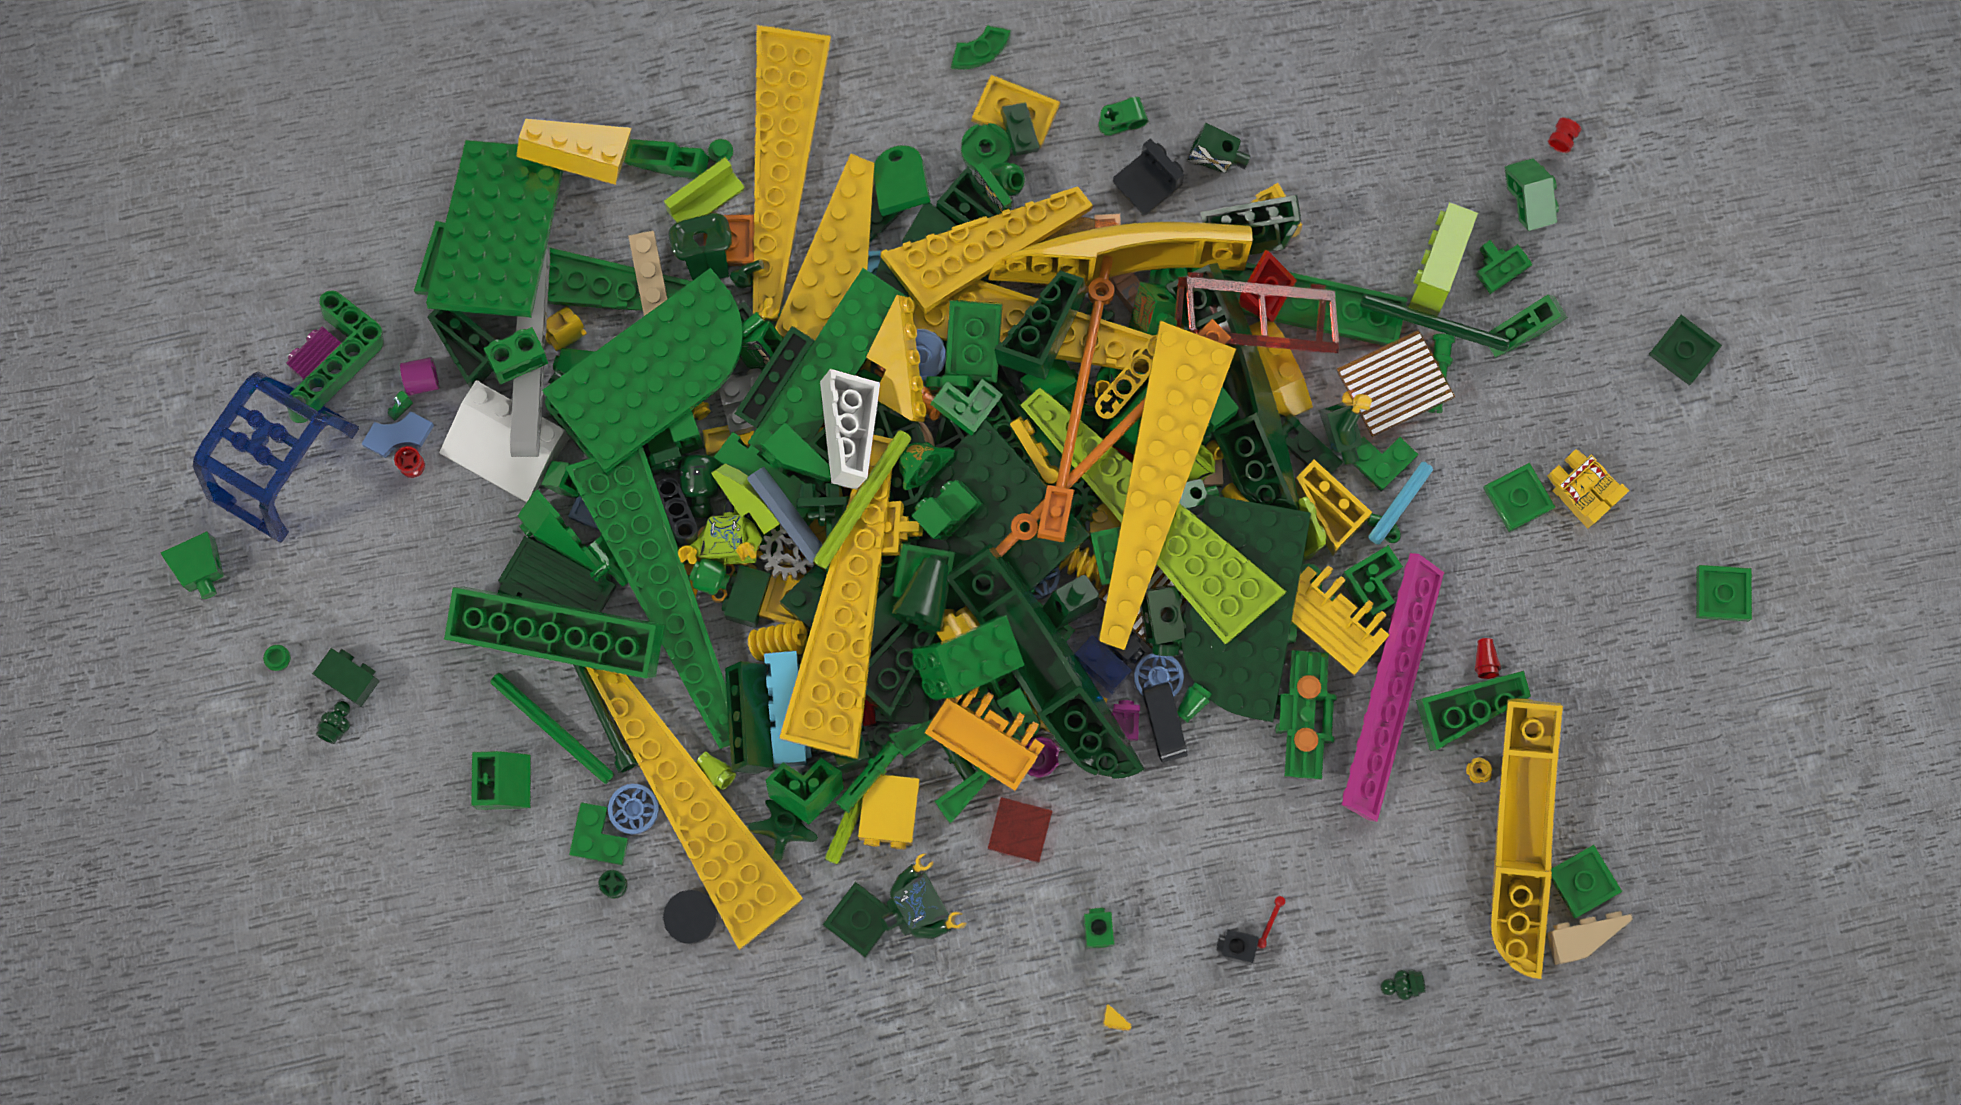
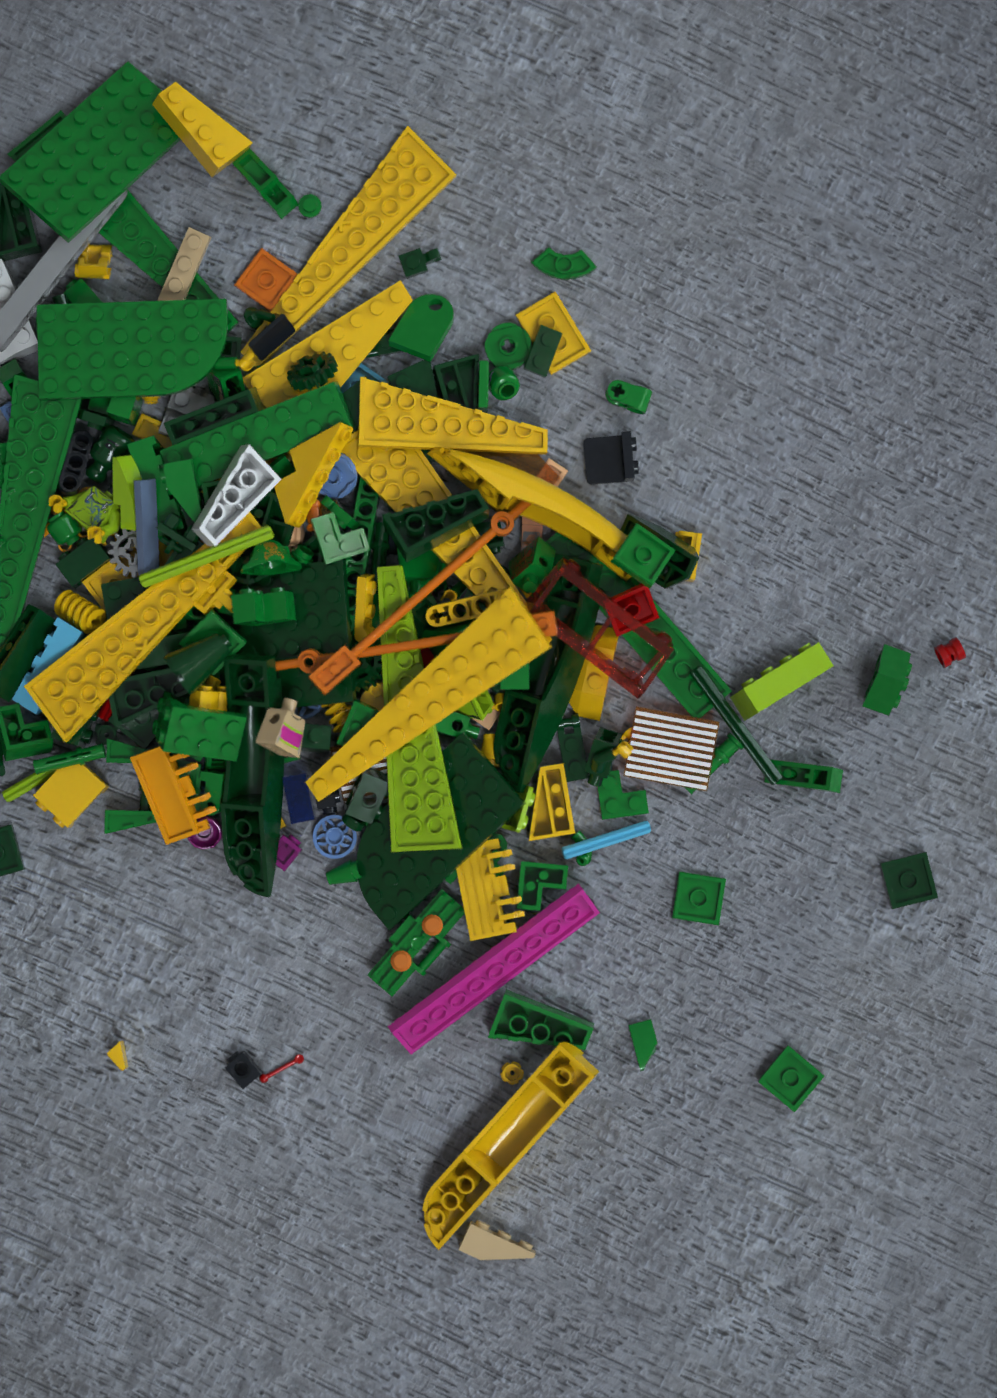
camera: 40 degrees right, 10 degrees up
green brick [484,327,548,385] -> none
lime panel [664,157,744,223] -> none
dark green piece [668,213,732,281] -> none
dark green torso [880,853,966,939] -> none
green tile [945,300,1003,382] -> none
clear red tile [987,797,1053,863] -> none
green brick [1083,908,1114,949] -> none
black beam [1142,682,1188,763] -> none
dark green torso [1187,123,1250,173] -> none
dark green piece [1380,969,1426,1000] -> none
green hinge [1475,240,1533,295] -> none
red cone [1475,638,1501,679] -> none
yellow hips [1547,449,1630,529] -> none
green plate [1551,845,1623,919] -> none
none -> black slope [248,314,295,361]
none -> tan torso [256,698,305,758]
none -> dark green gear [287,352,338,392]
none -> green plate [291,544,314,564]
none -> dark green plate [398,248,442,279]
none -> green tile [610,523,675,589]
none -> green slope [628,1019,658,1071]

